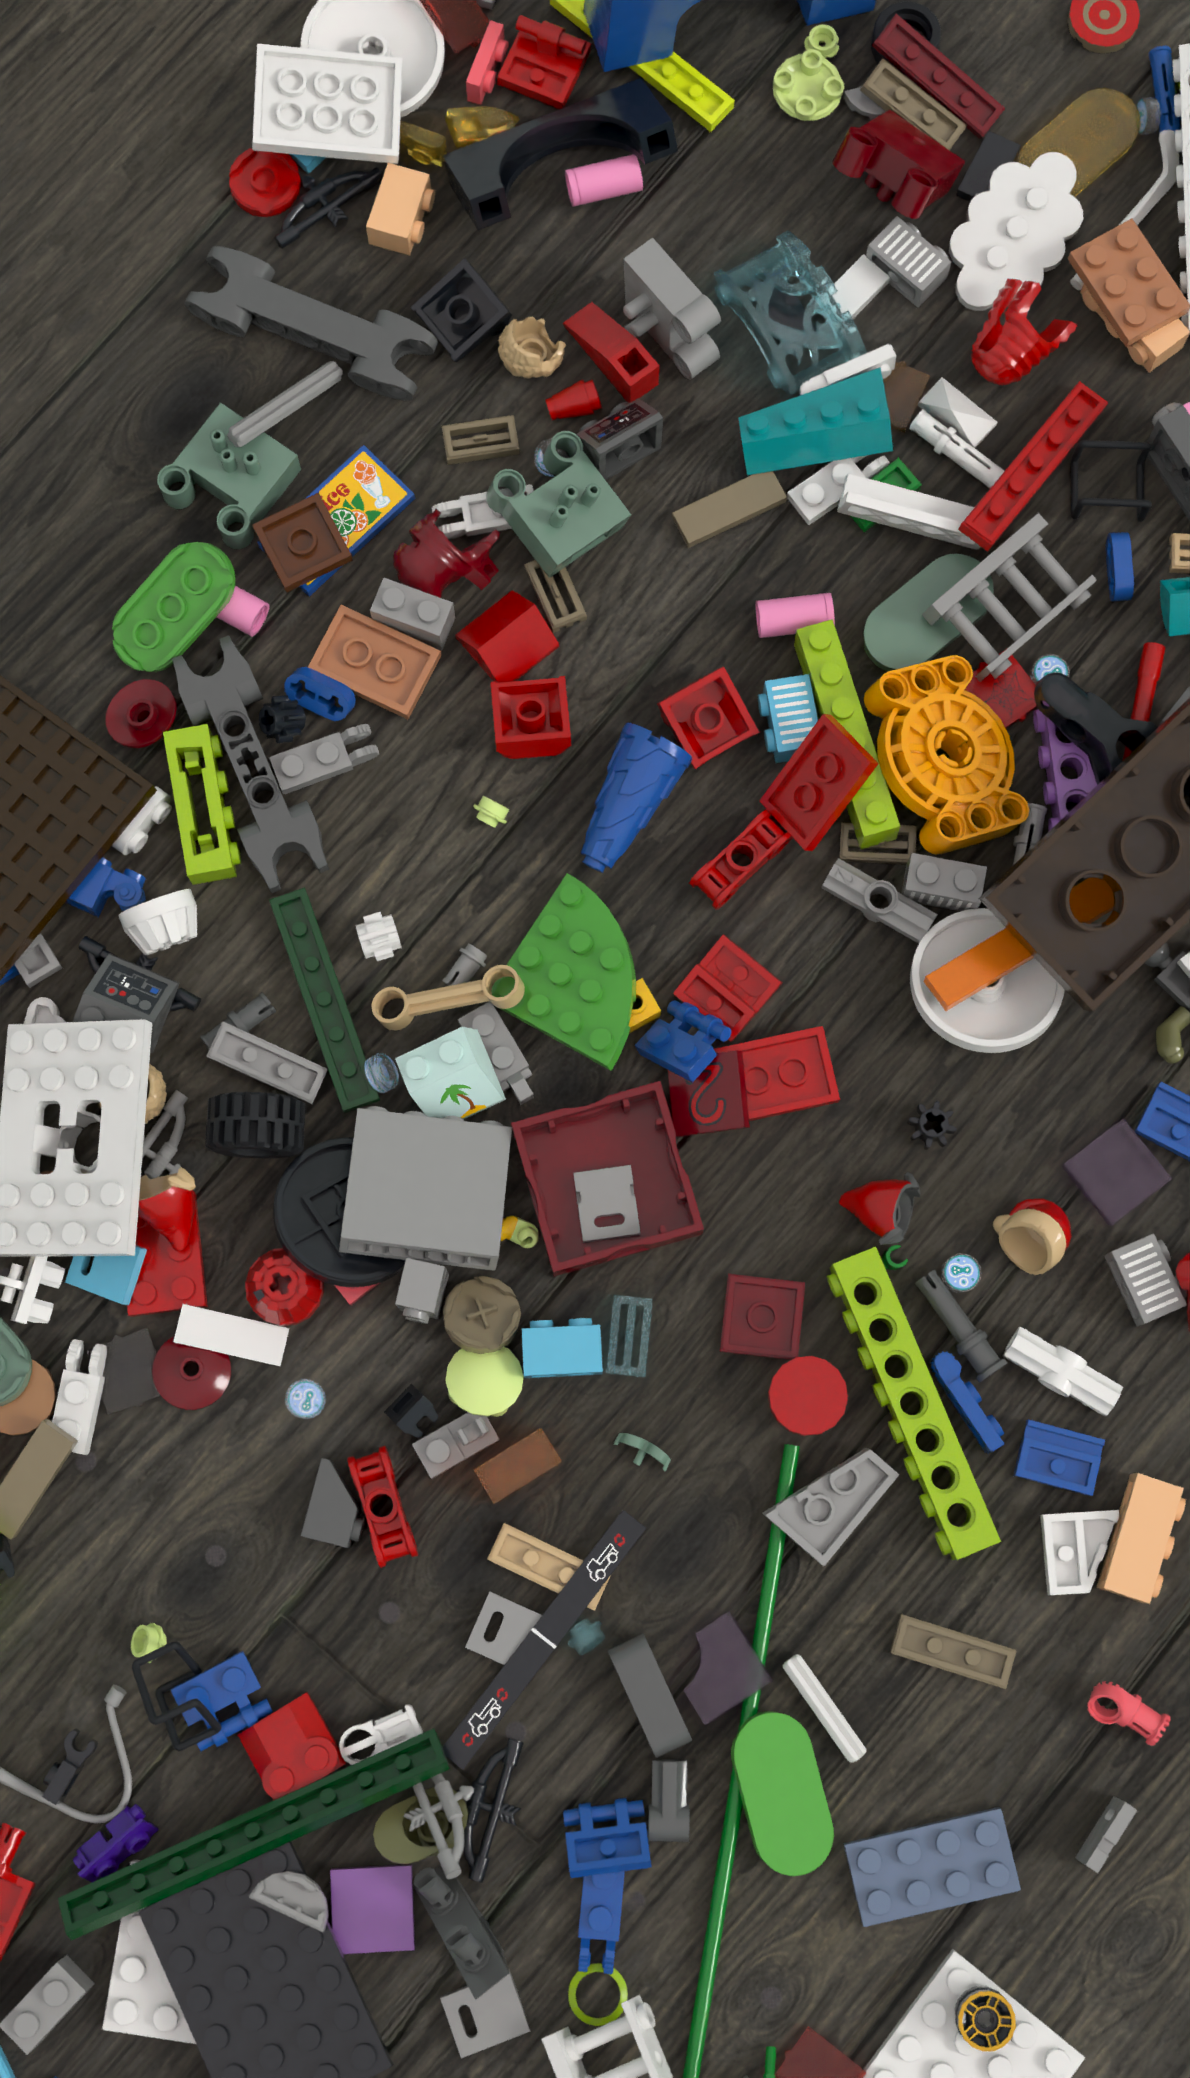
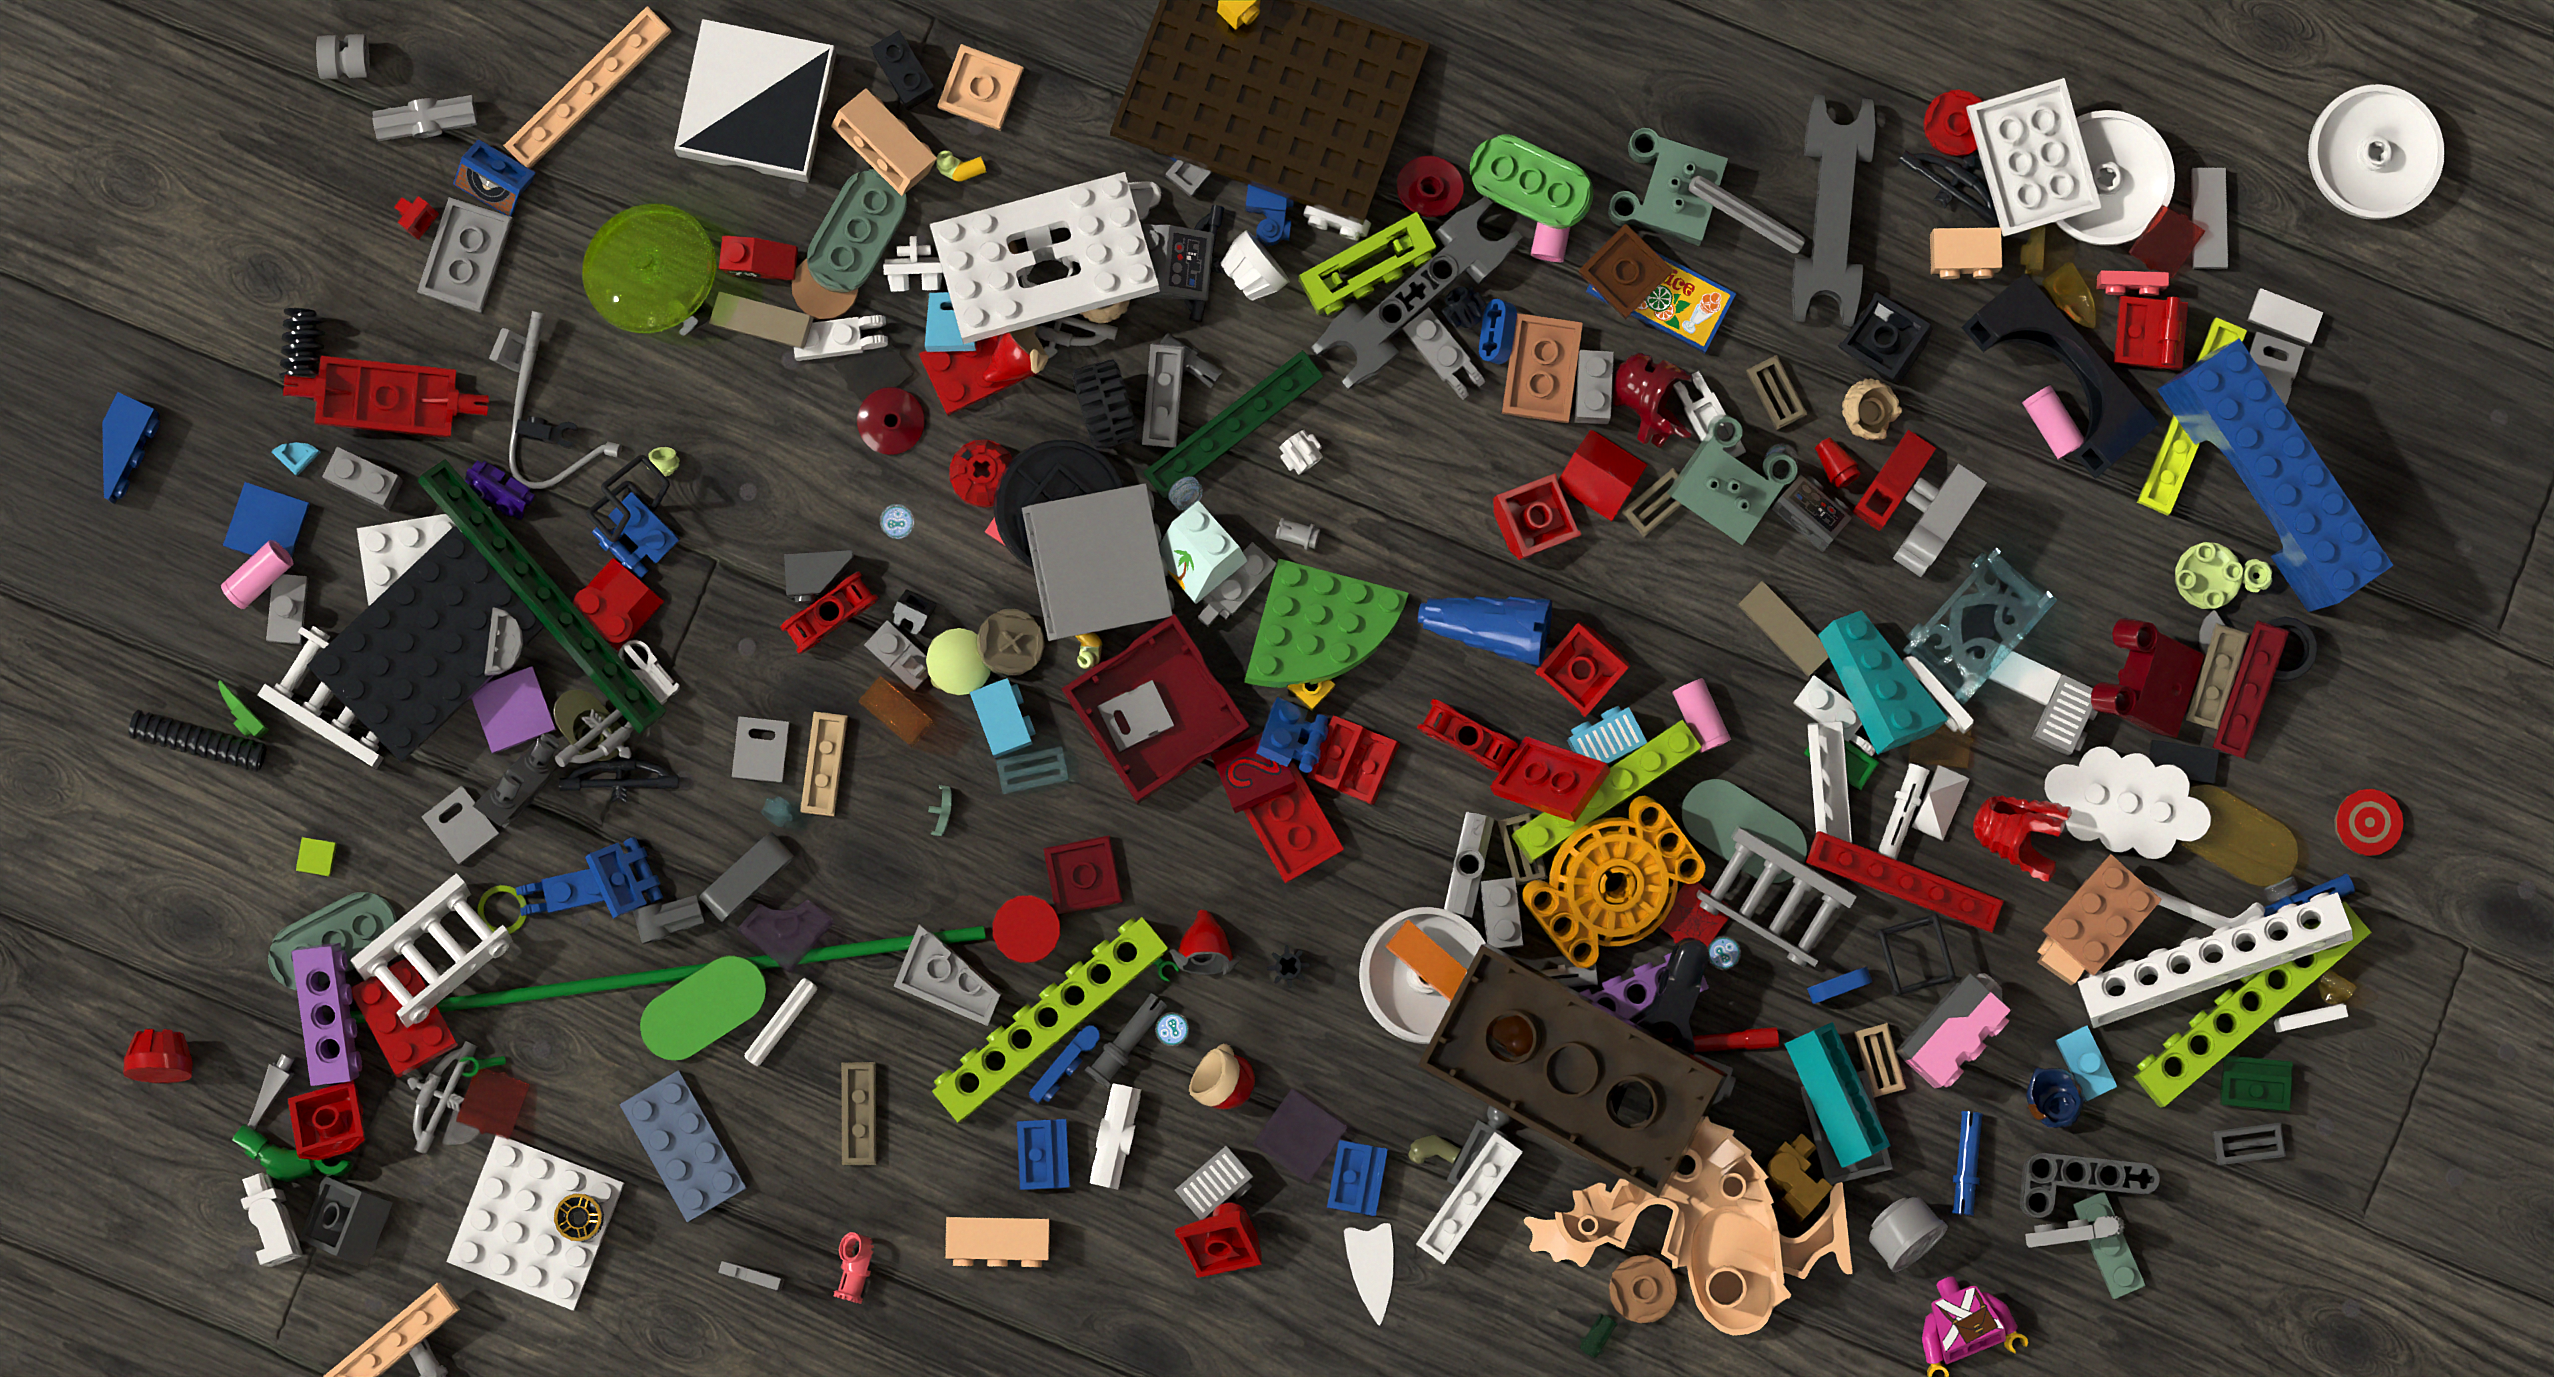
camera: 70 degrees right, 5 degrees up
white sticker [173,1304,289,1366] -> none
tan piece [372,965,525,1030] -> none
light grey brick [395,1258,449,1324] -> none
black sticker [442,1510,646,1770] -> none
yellowish green plate [473,796,509,828] -> none
white wing [1040,1510,1119,1595] -> none

